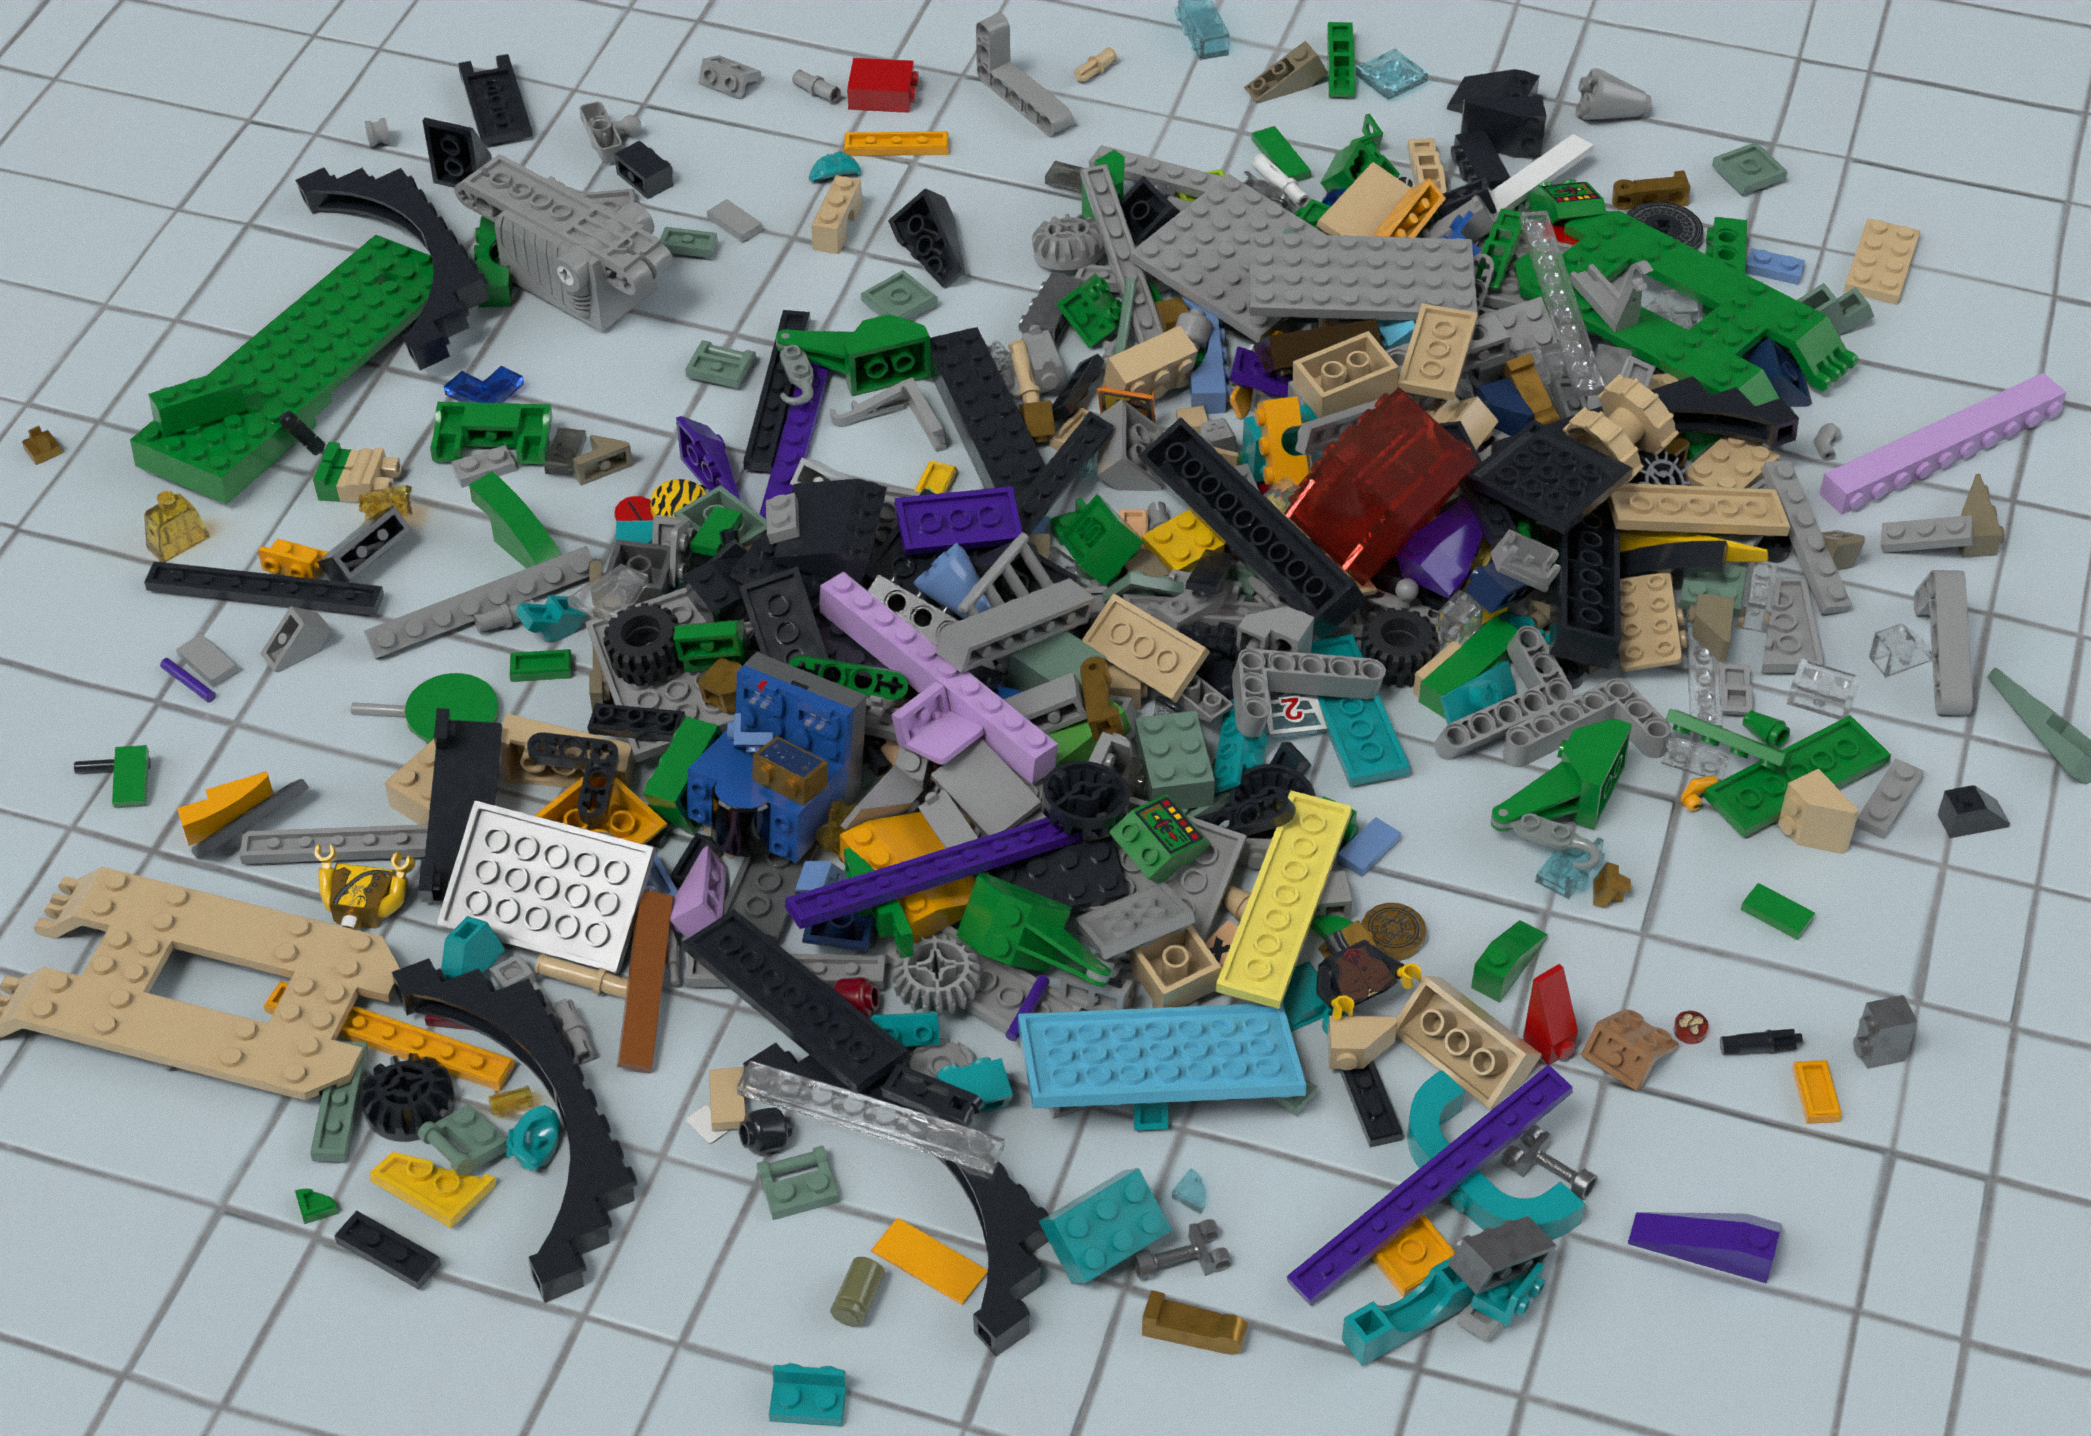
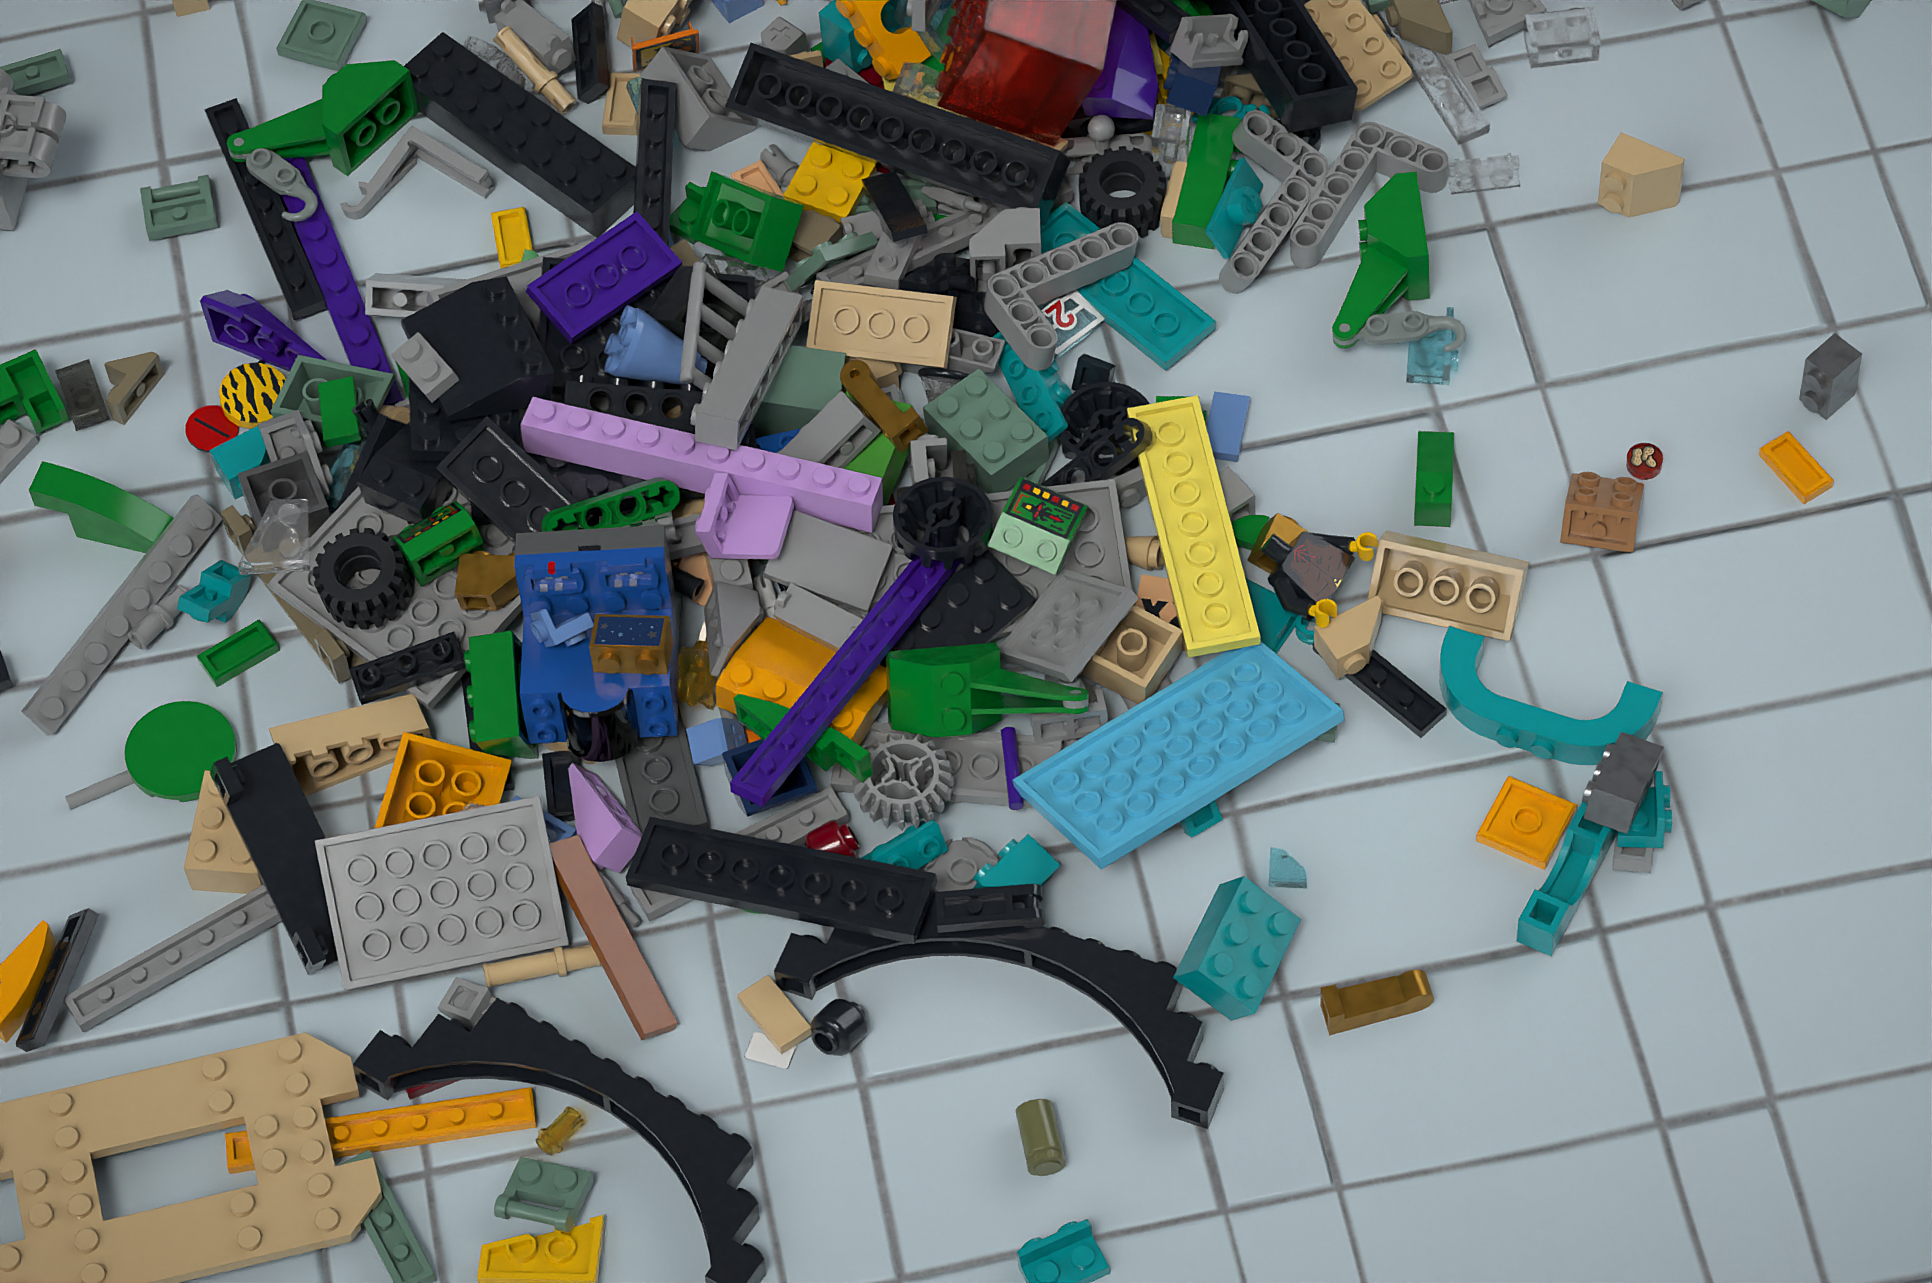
camera: 25 degrees left, 10 degrees up
torso [314,844,415,931] -> none
black gear [360,1053,456,1142] -> none
teal slope [441,916,505,980] -> none
teal hat [506,1105,560,1171] -> none
black beam [527,732,619,825] -> none
light grey pin [553,999,594,1064] -> none
light grey tile [707,199,763,243] -> none
clear plate [737,1061,1005,1174] -> none
sand green plate [756,1145,840,1220] -> none
light orange piece [871,1218,988,1305] -> none
pearl gold brick [1019,400,1055,443] -> none
flat silver bar [1132,1219,1231,1280] -> none
tan tile [1176,406,1208,433] -> none
dark purple plate [1287,1064,1573,1306] -> none
pearl gold tile [1361,903,1426,960] -> none
flat silver bar [1501,1124,1598,1200] -> none
red slope [1523,963,1578,1065] -> none
pearl gold tile [1593,862,1631,908] -> none
dark purple wedge [1628,1212,1781,1284] -> none
green plate [1665,709,1792,770] -> none
light orange arm [1680,776,1718,812] -> none
green plate [1703,715,1891,838] -> none
black piece [1720,1029,1803,1055] -> none
green tile [1741,883,1815,940] -> none
green cone [1742,710,1790,749] -> none
light grey plate [1855,758,1924,839] -> none
black slope [1937,785,2010,838] -> none

